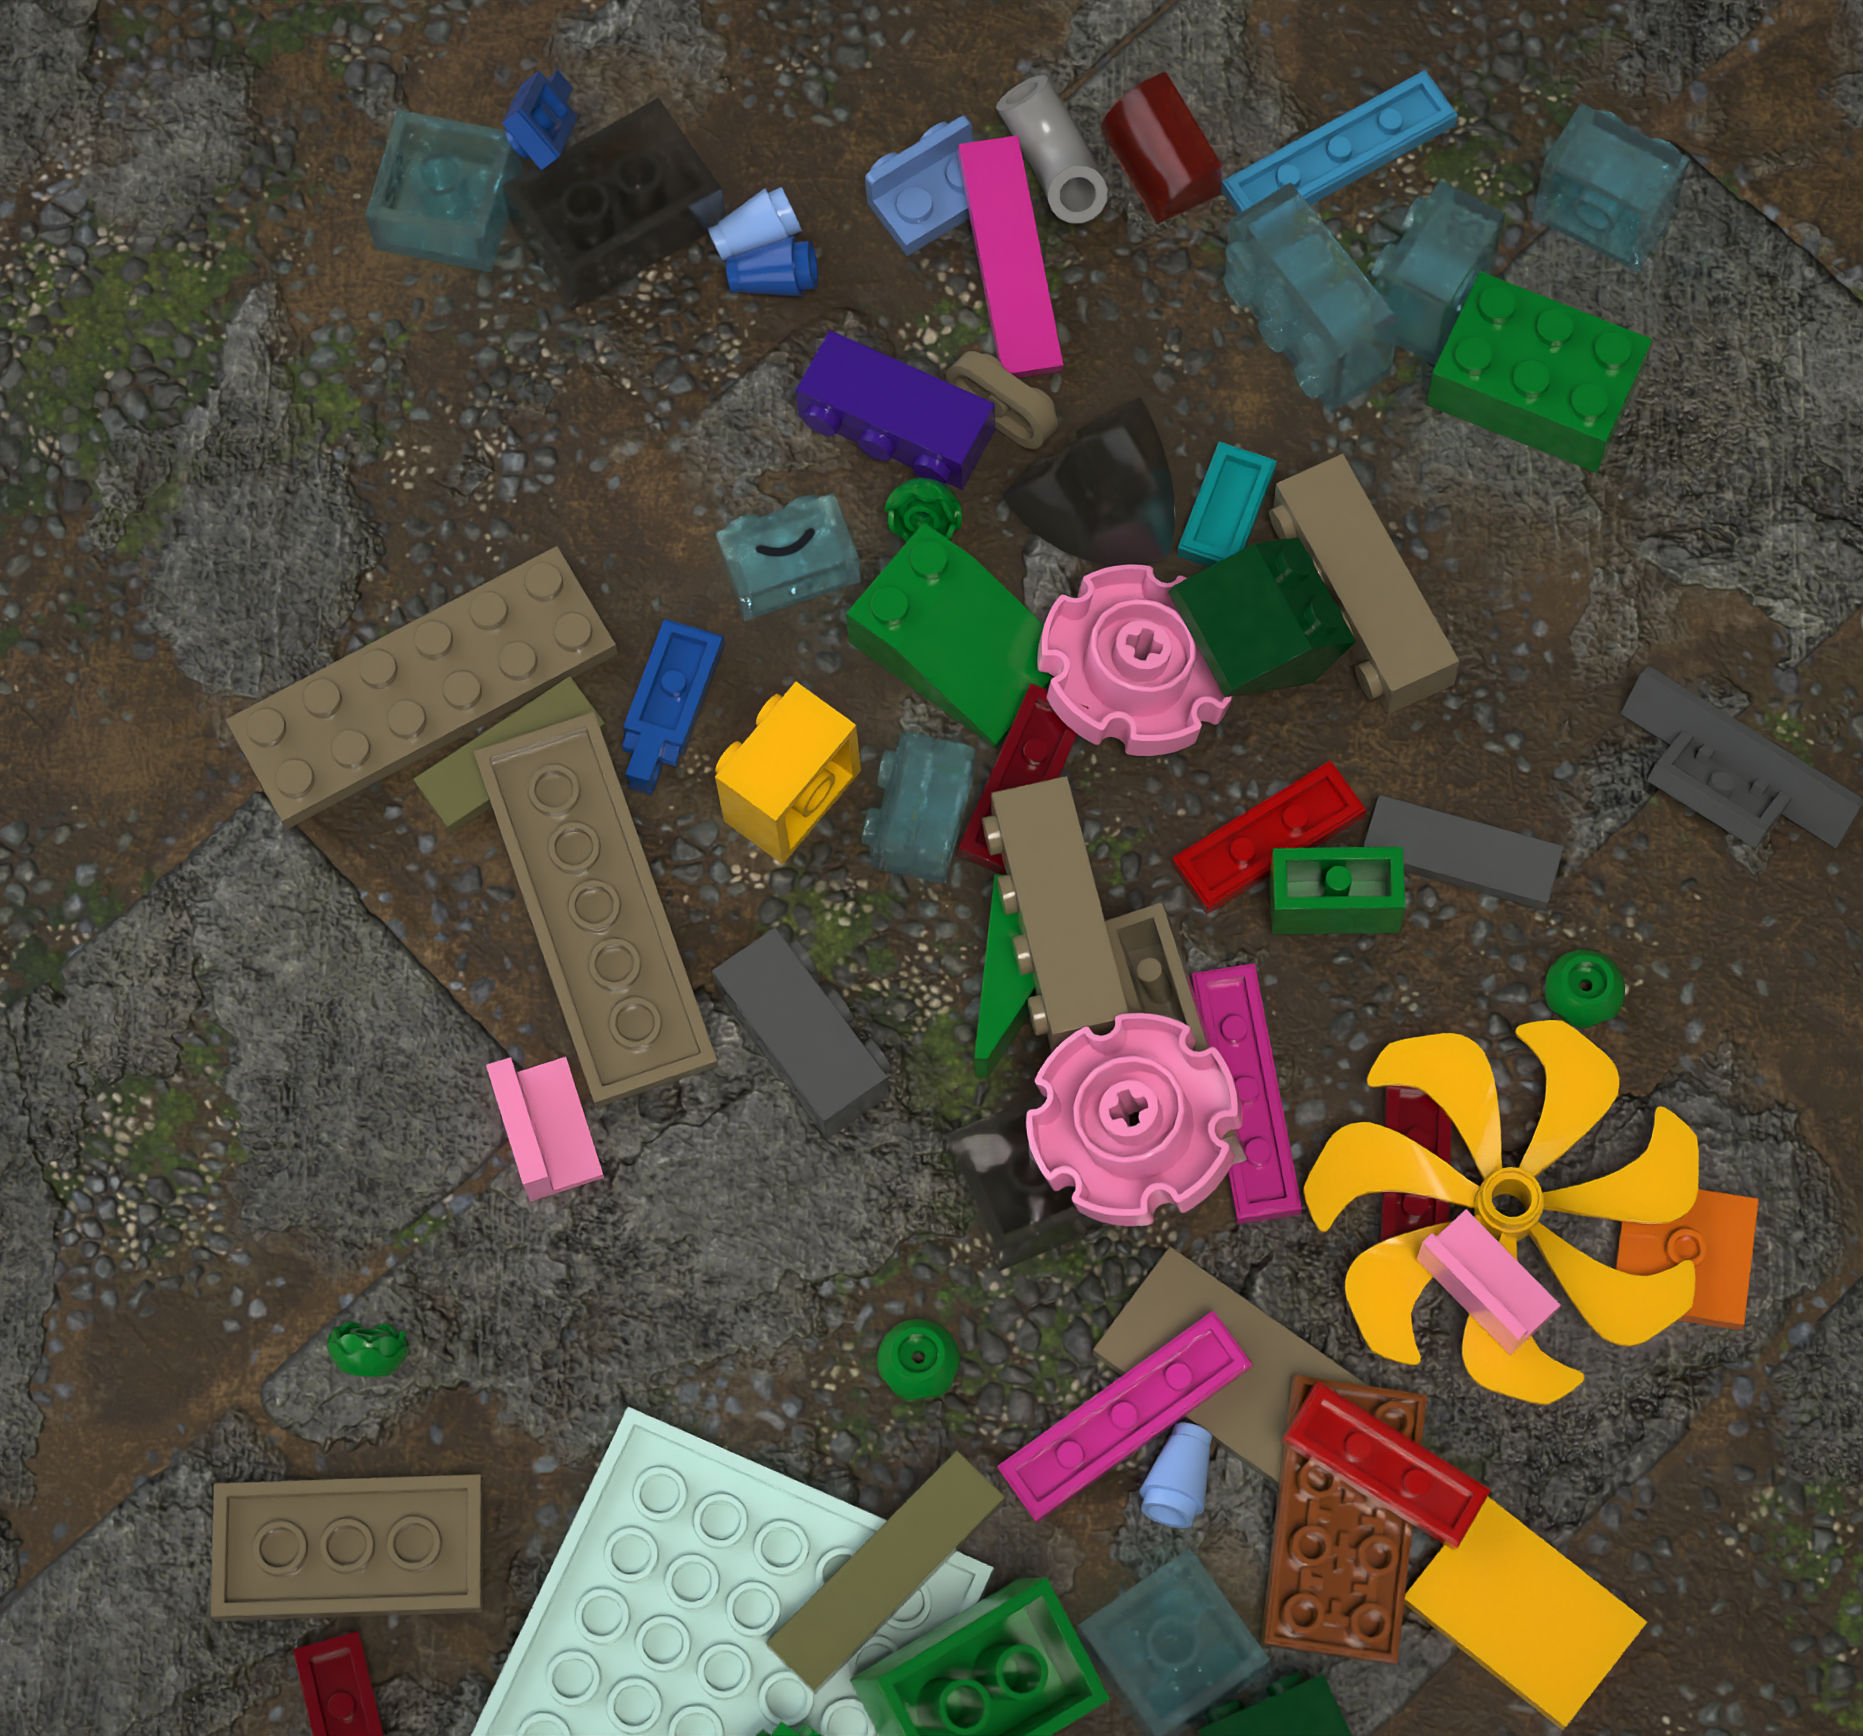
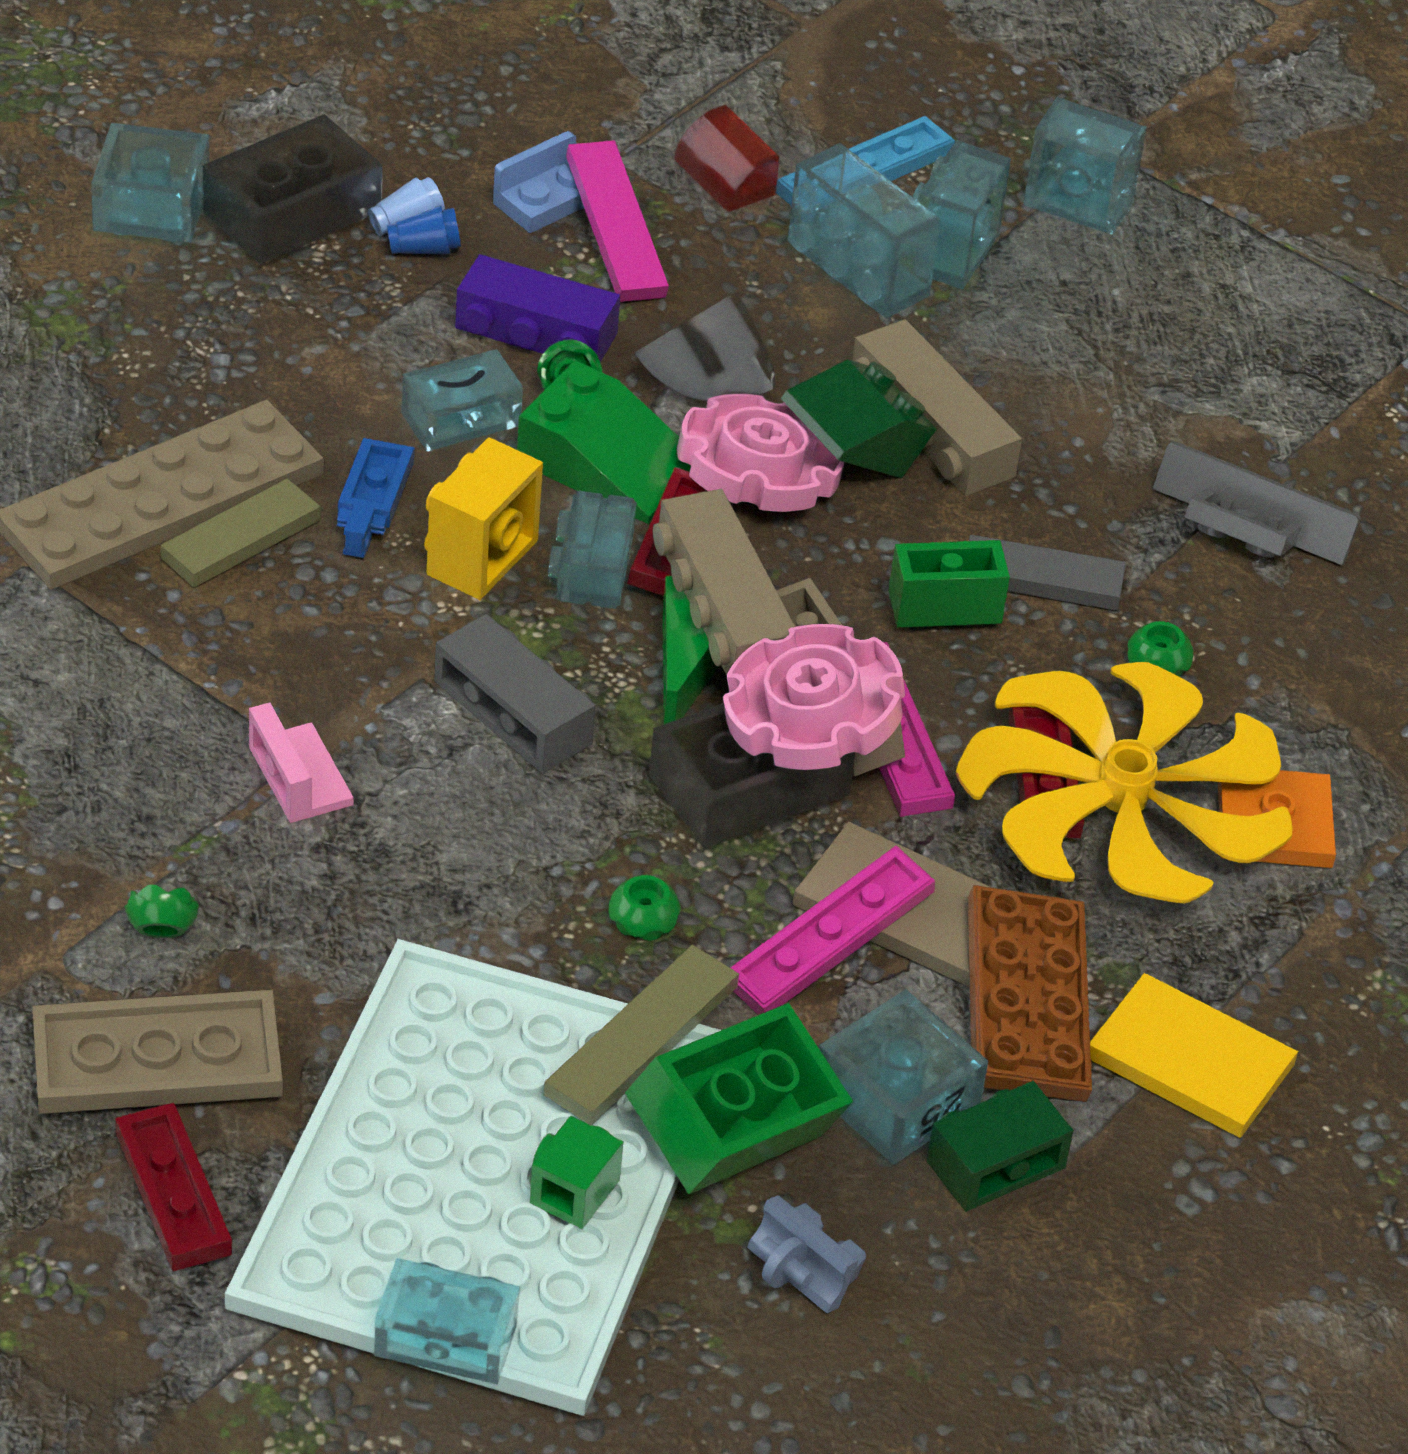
camera: 15 degrees left, 25 degrees down
dark tan plate [473,711,718,1109] -> none
blue hinge [502,70,578,171] -> none
dark tan plate [946,351,1058,449] -> none
light grey cylinder [996,75,1108,223] -> none
light blue cone [1140,1423,1212,1528] -> none
red tile [1172,760,1366,915] -> none
teal tile [1177,442,1277,567] -> none
red tile [1281,1381,1491,1550] -> none
bright pink panel [1416,1209,1561,1356] -> none
green brick [1426,271,1652,474] -> none

